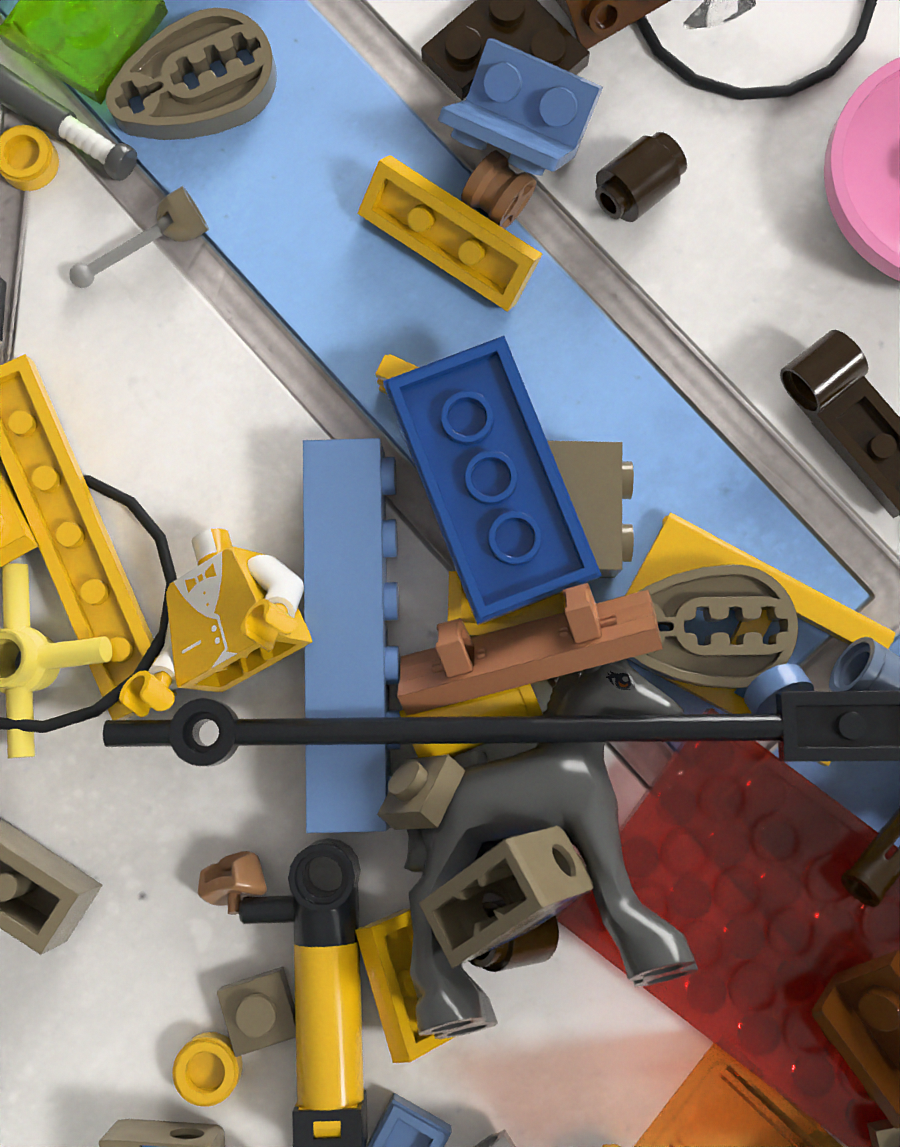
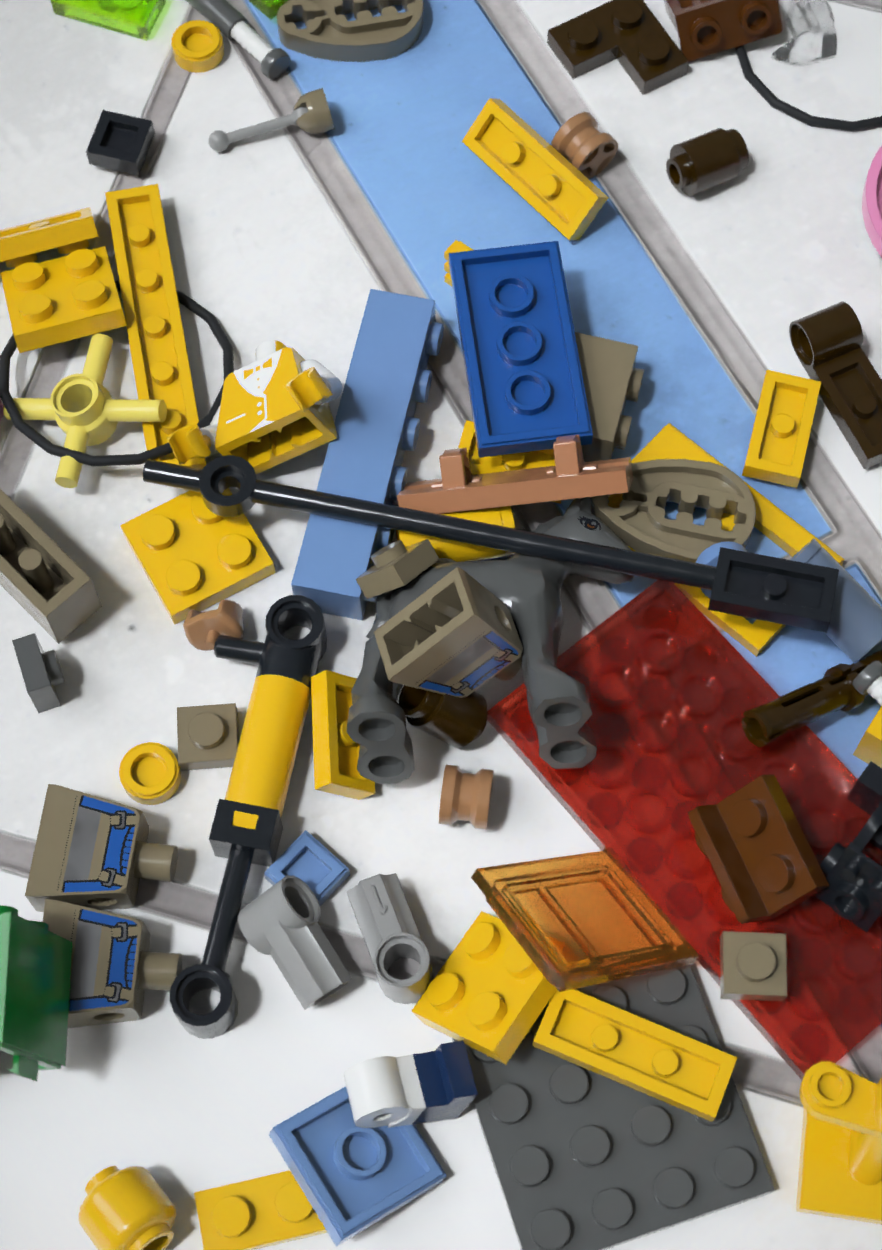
camera: 10 degrees right, 15 degrees down
medium blue bracket [438,39,603,176] -> none
none -> dark grey plate [12,633,65,713]
none -> yellow plate [120,488,276,625]
none -> medium nougat wheel [439,764,494,830]
none -> yellow plate [742,370,821,488]

